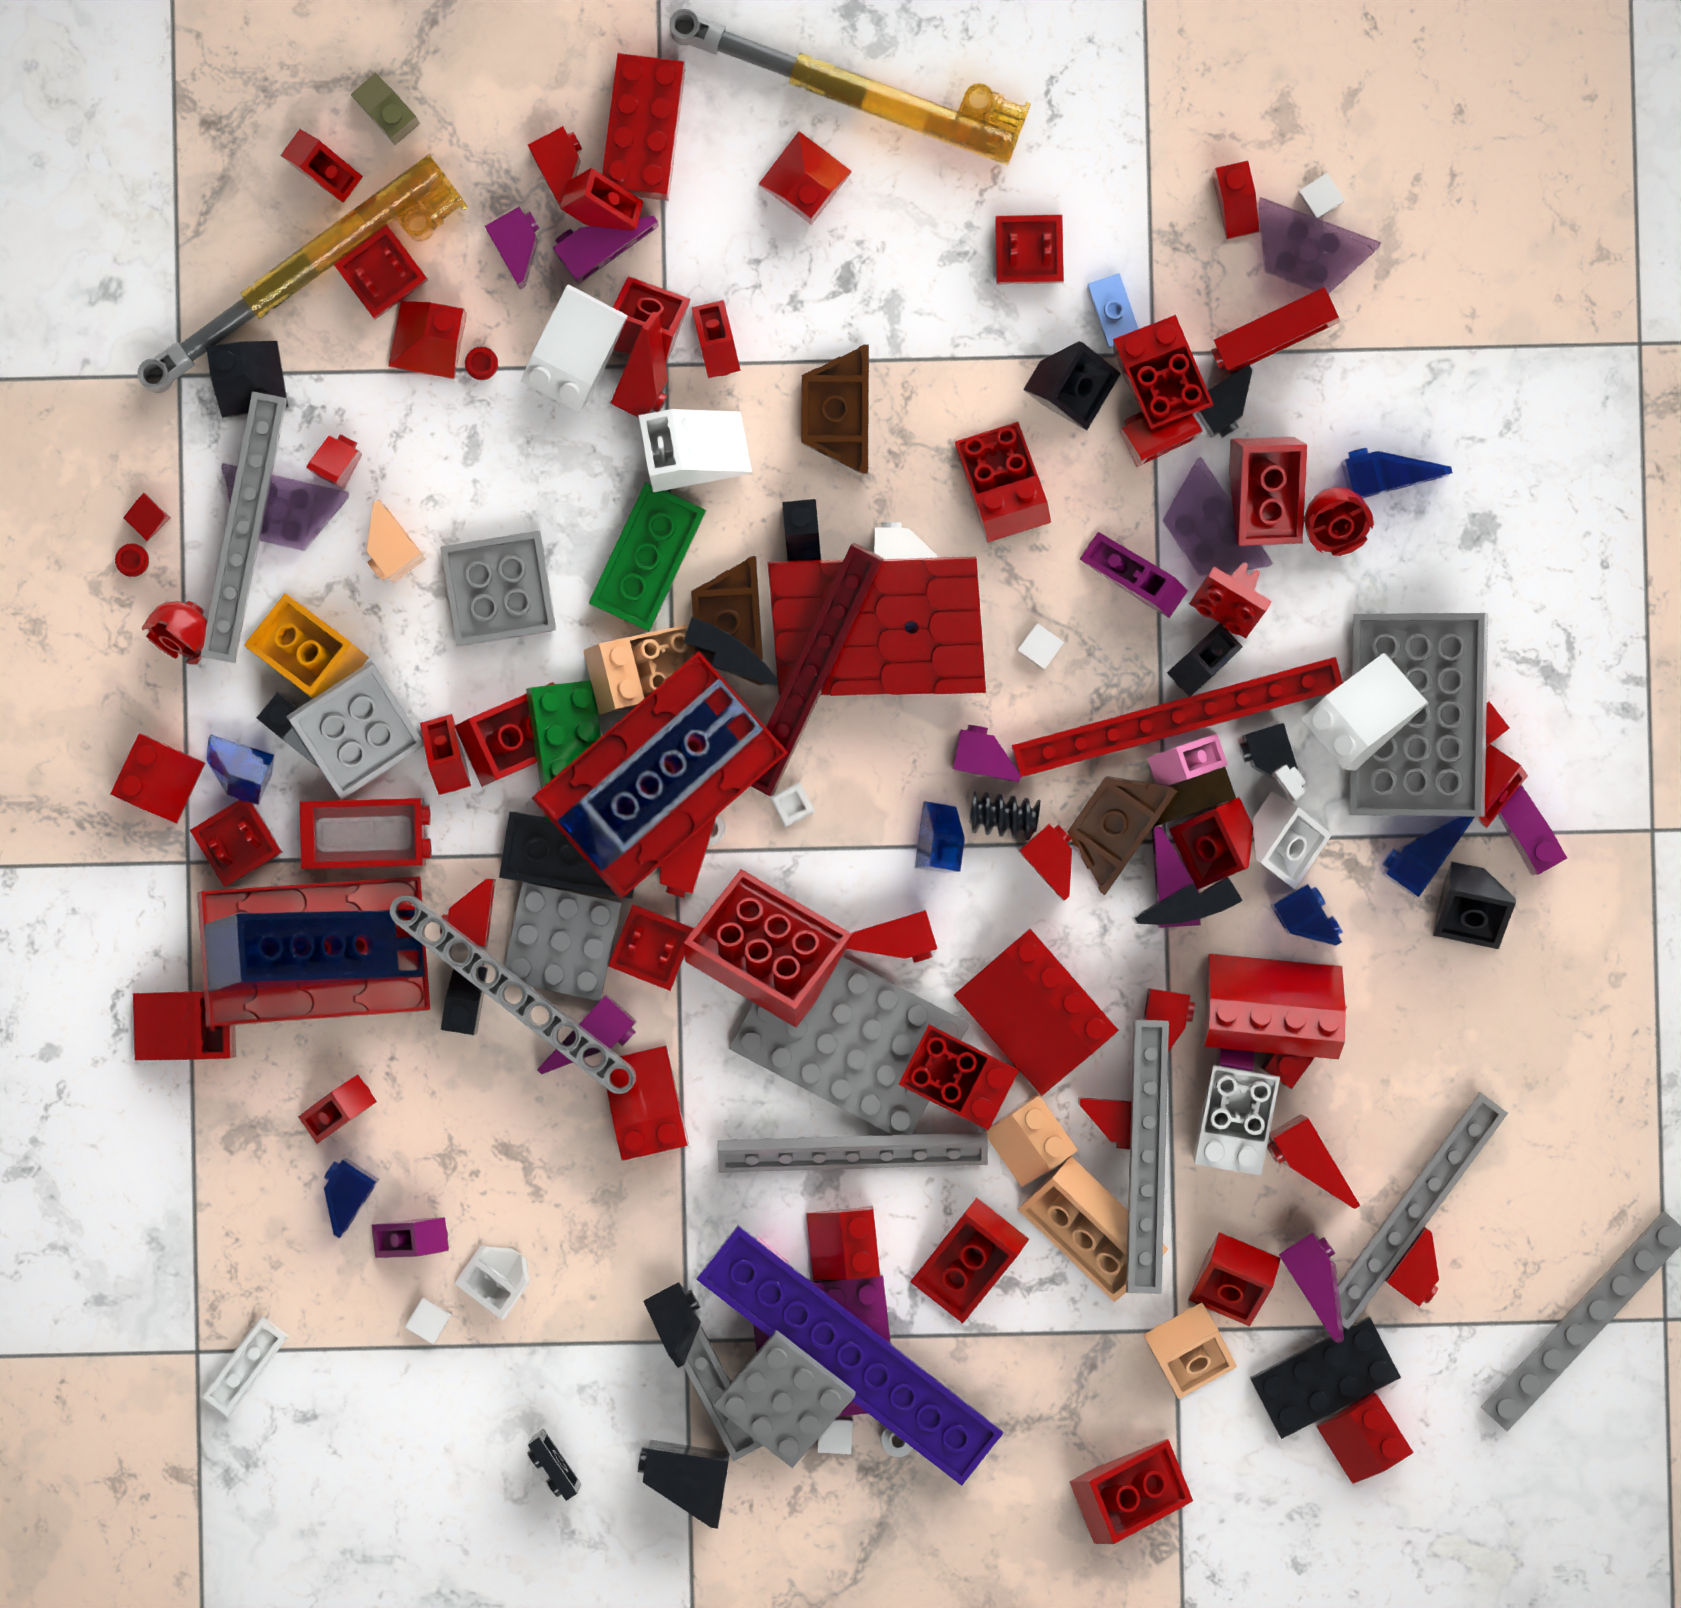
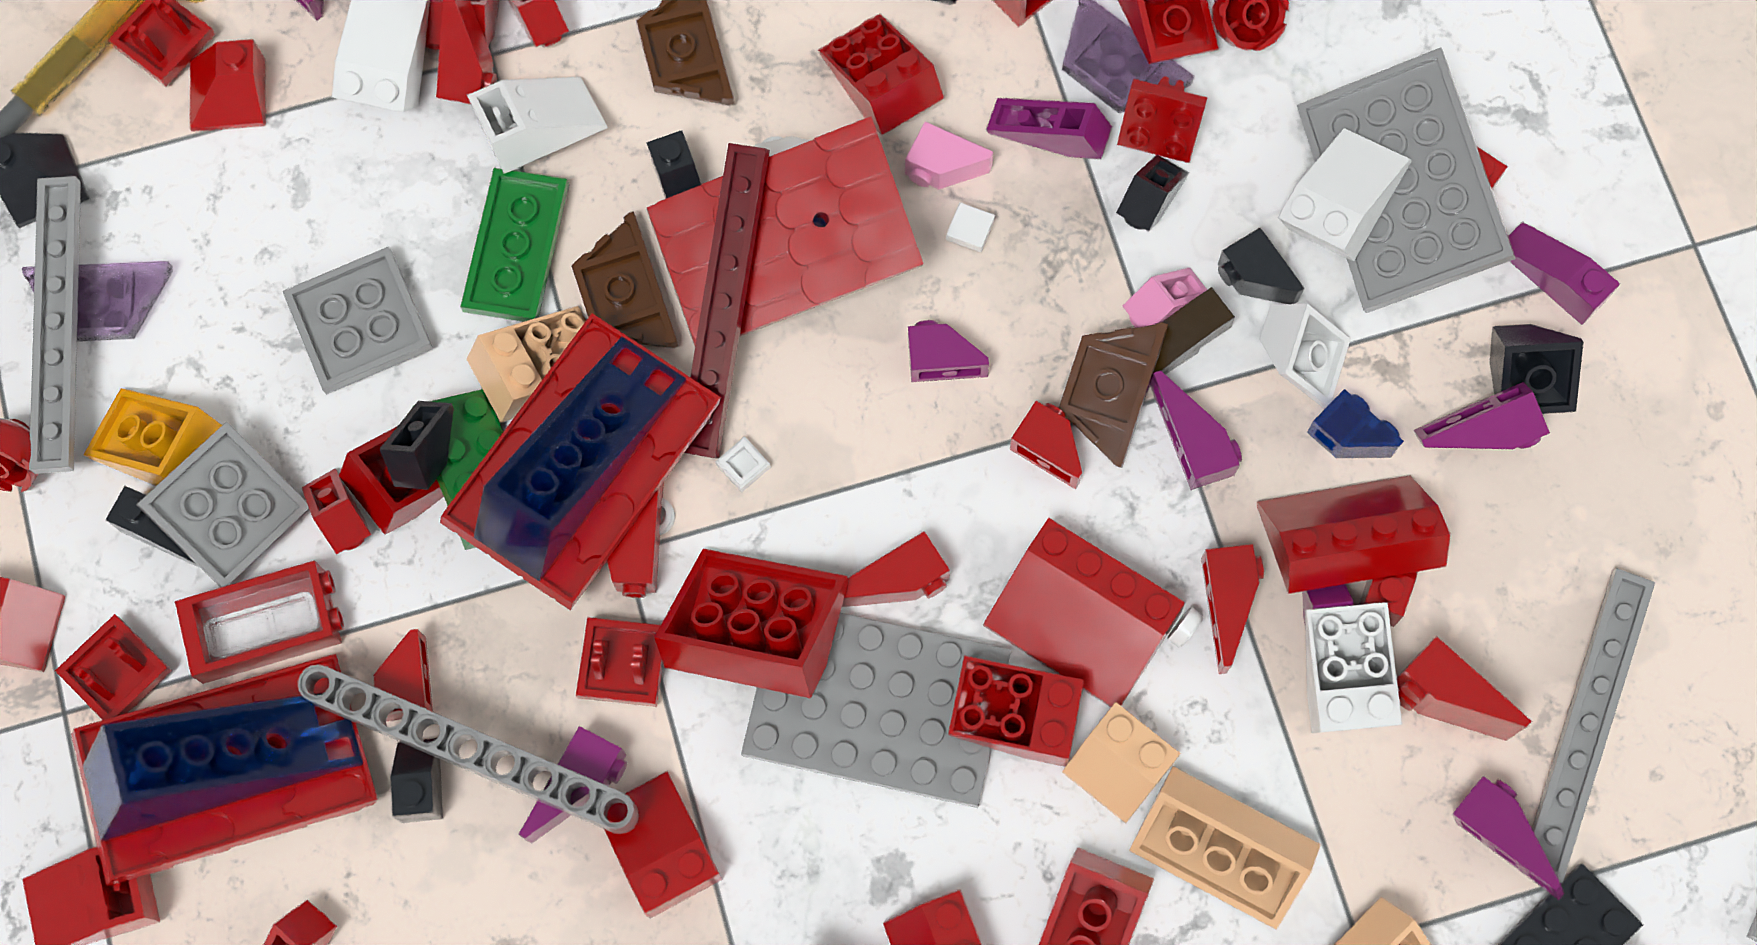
camera: 10 degrees left, 15 degrees down
clear blue slope [206,734,275,805] -> none
red slope [306,434,362,489] -> none
light nougat slope [367,500,426,583] -> none
red plate [465,347,498,380] -> none
black plate [499,812,634,899] -> none
light grey plate [505,882,621,1001] -> none
black slope [684,617,779,688] -> none
light grey plate [718,1132,988,1173] -> none
clear blue slope [914,801,965,873] -> none
black piece [969,791,1041,841] -> none
red plate [1011,657,1343,778] -> none
red slope [1078,1097,1131,1150] -> none
light grey plate [1126,1020,1169,1294] -> none
black slope [1132,877,1243,925] -> none
red slope [1169,797,1254,890] -> none
red slope [1188,1232,1281,1326] -> none
white plate [1272,765,1306,801] -> none
clear blue slope [1382,817,1475,897] -> none
red slope [1385,1227,1439,1307] -> none
red slope [1476,744,1528,828] -> none
none -> black slope [380,401,454,490]
none -> bright pink slope [905,122,993,189]
none -> white tile [1167,607,1203,647]
none -> magenta slope [1414,382,1550,449]

